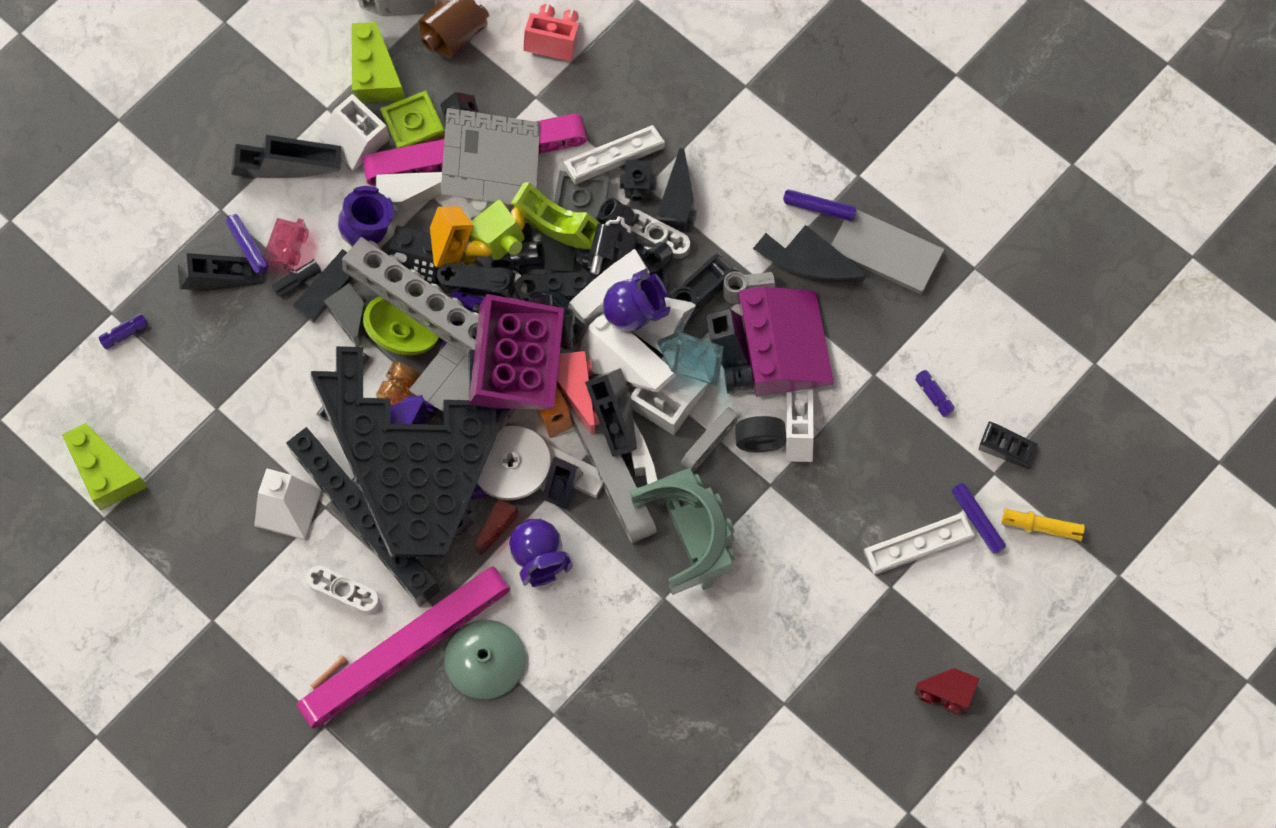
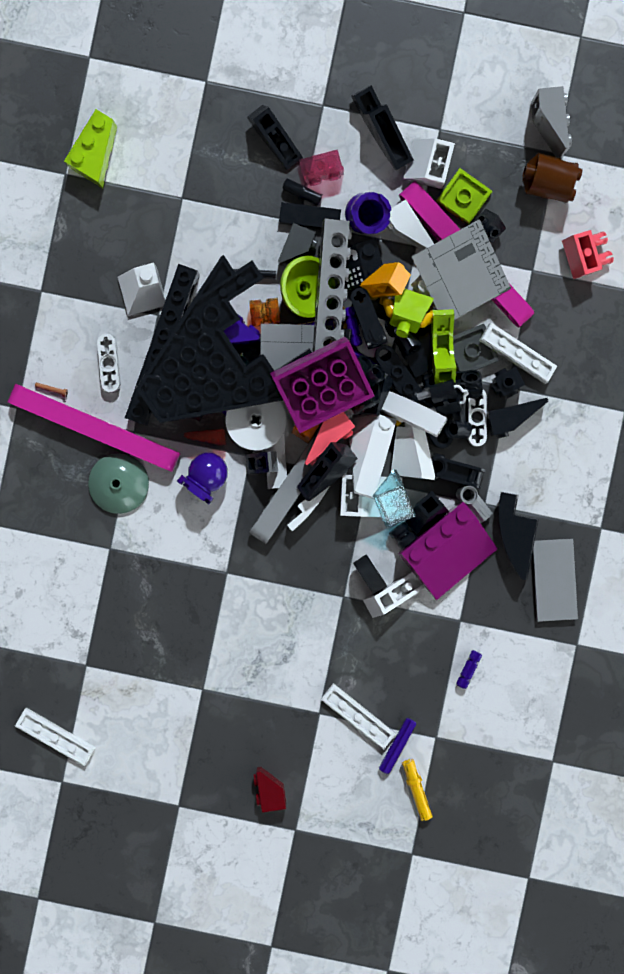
camera: 50 degrees right, 20 degrees up
dark purple axle [98,314,148,349] -> none
dark purple axle [225,214,269,274] -> none
lime wedge [352,22,405,103] -> none
dark purple tile [602,268,670,332] -> none
sand green piece [630,468,735,595] -> none
light grey beam [681,407,740,472] -> none
dark purple axle [783,189,857,221] -> none
black slope [978,421,1038,469] -> none

